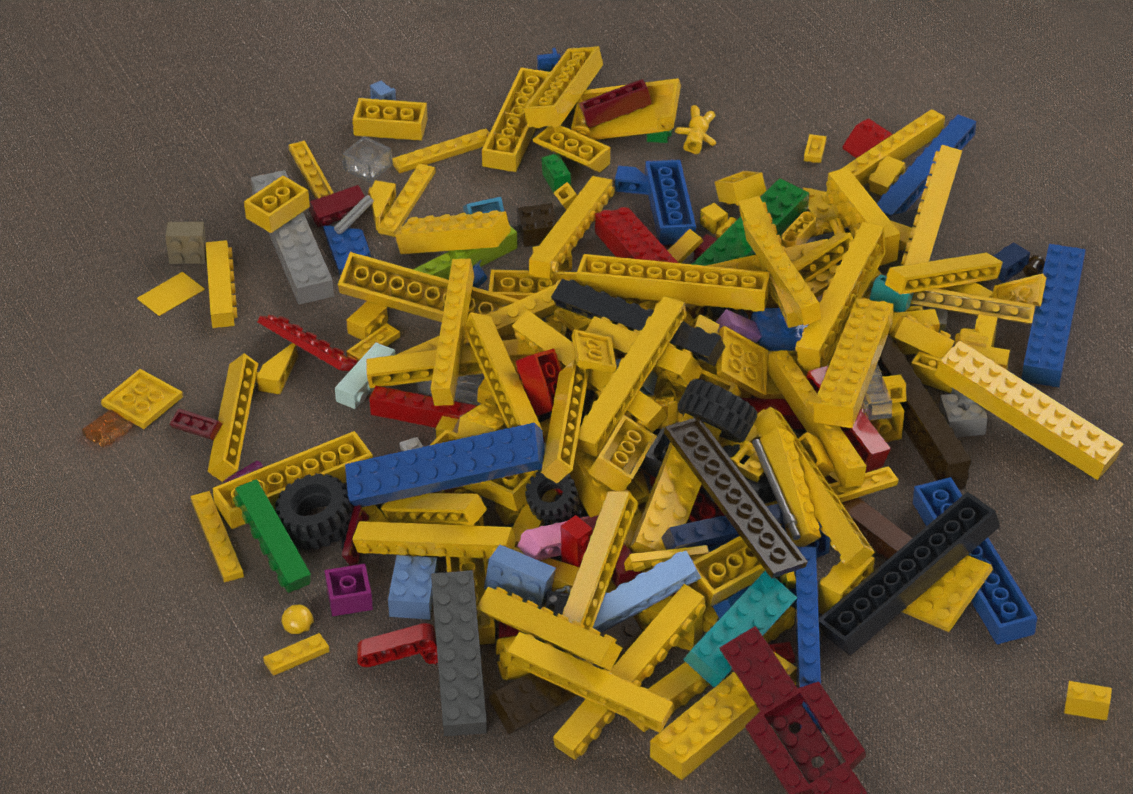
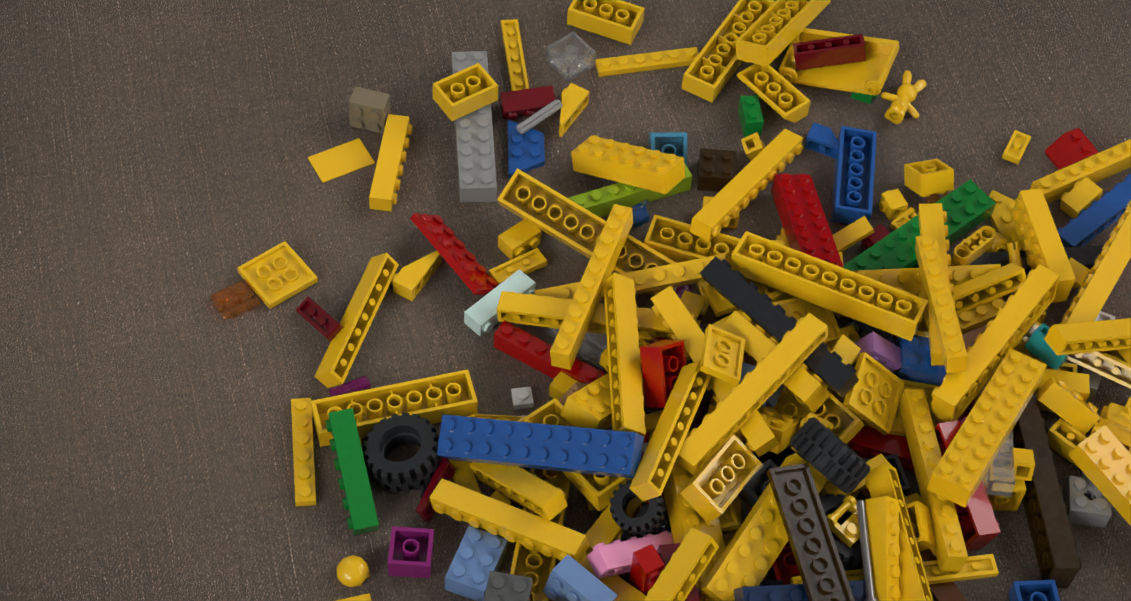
camera: 10 degrees right, 10 degrees up
yellow plate [378,164,435,237] -> none

